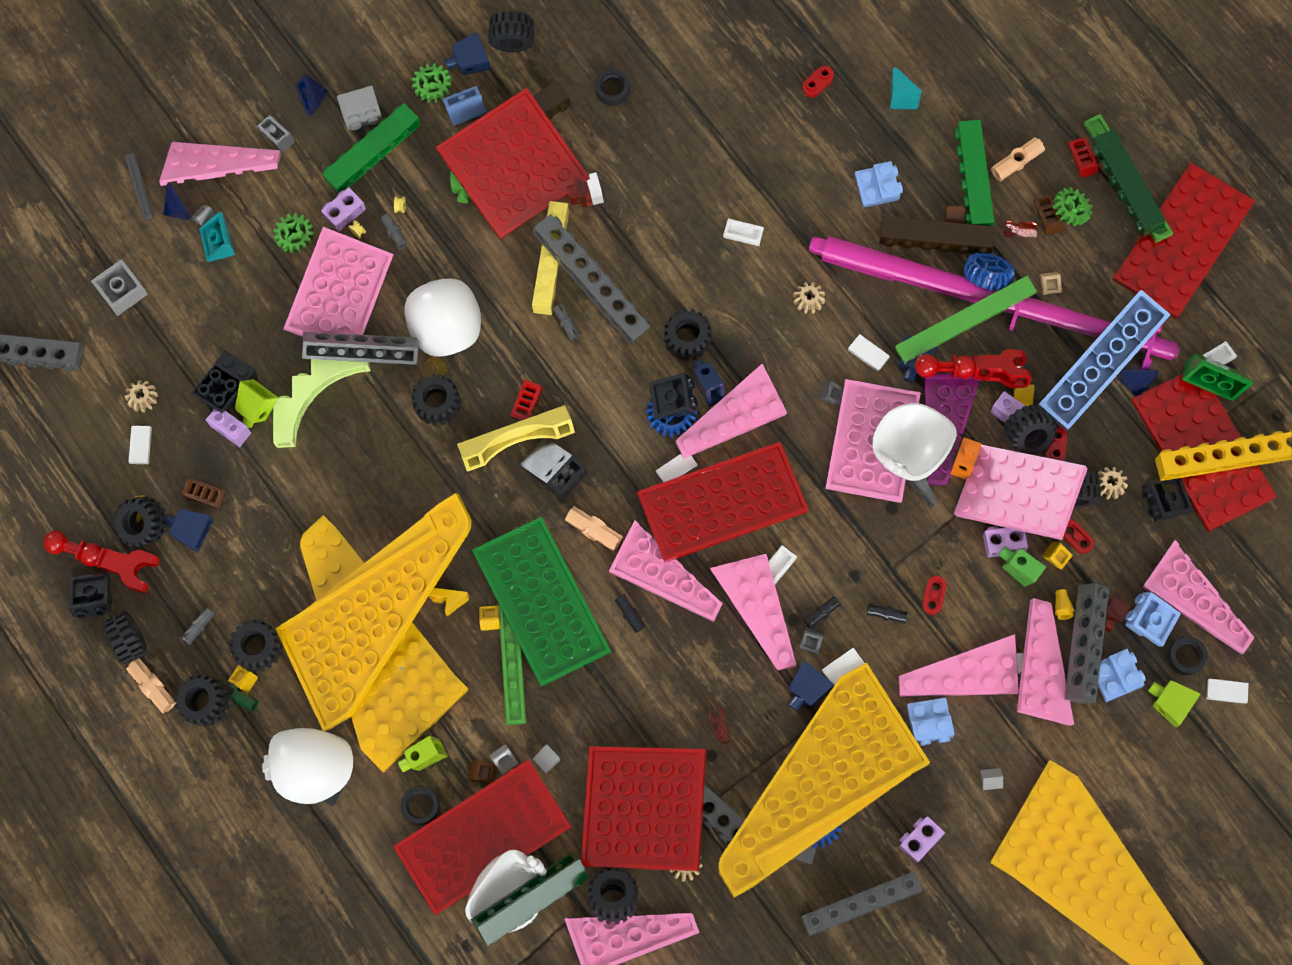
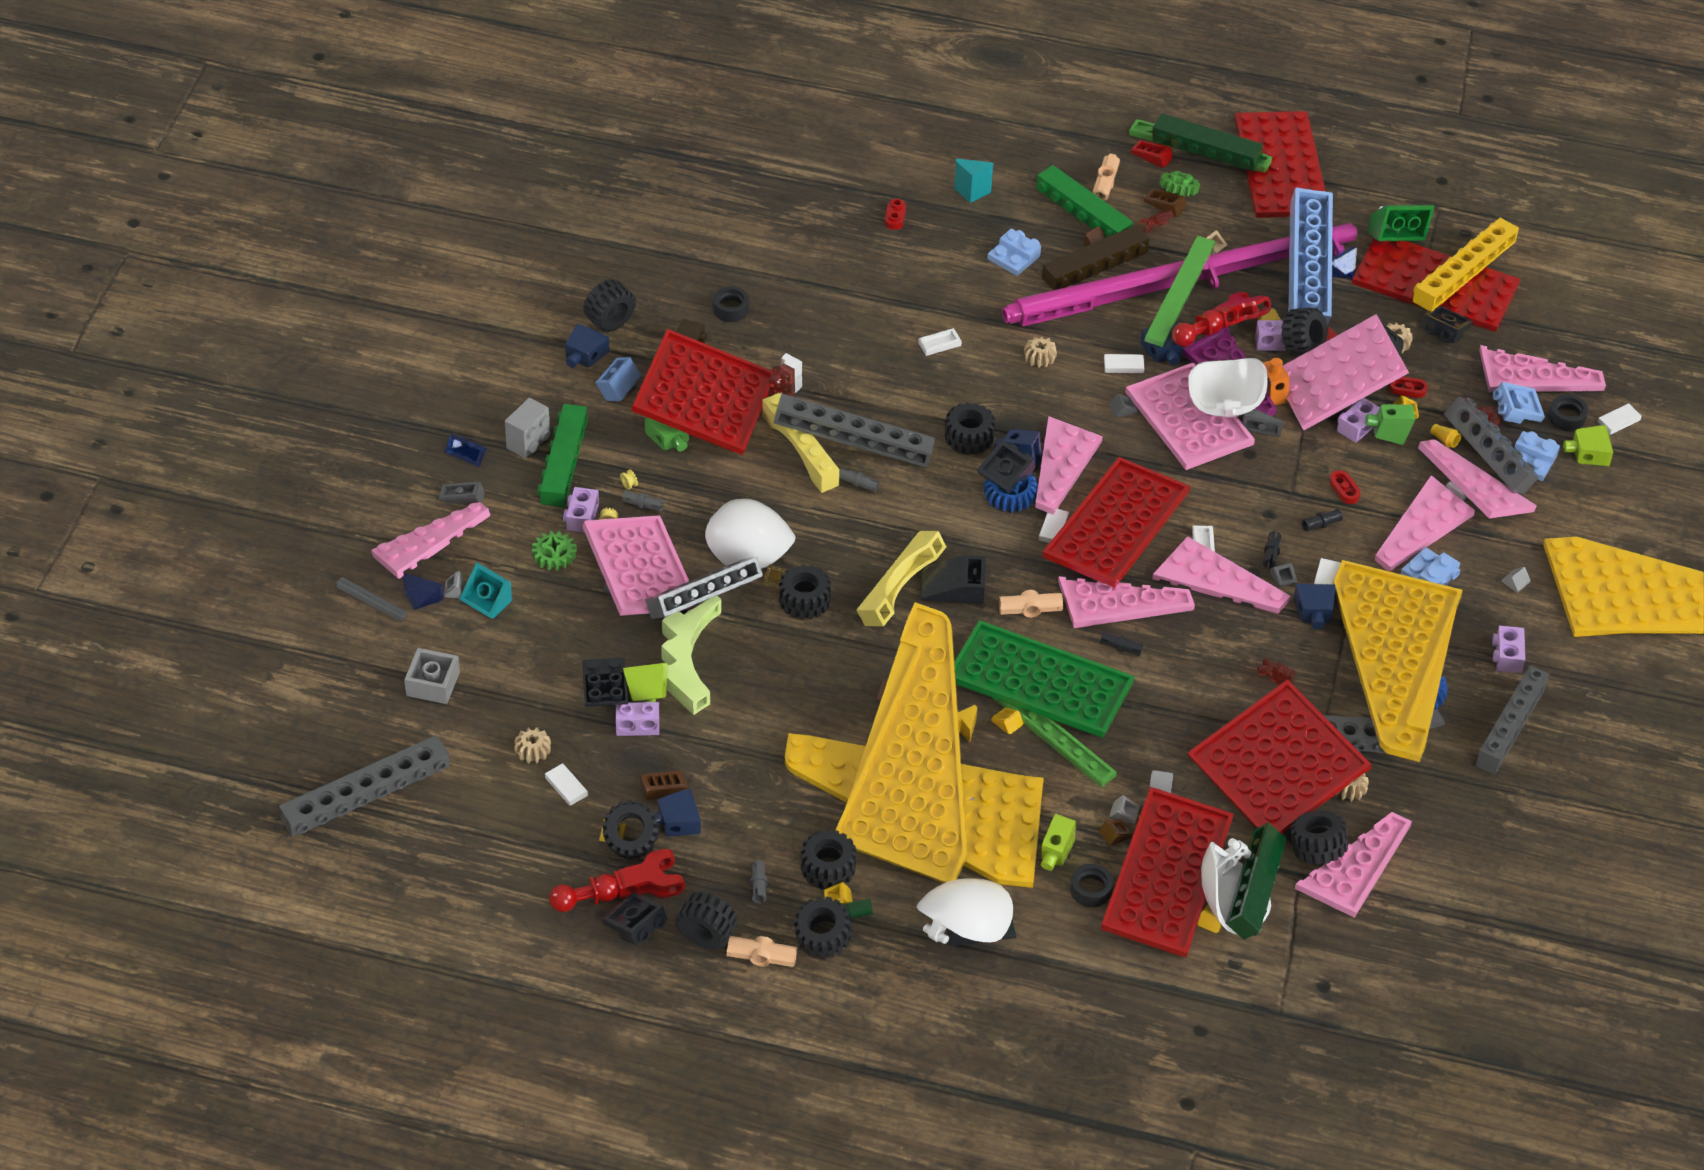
camera: 45 degrees left, 25 degrees down
bright green gear [412,63,452,103] -> none
red slope [510,380,543,421] -> none
blue gear [964,252,1015,291] -> none

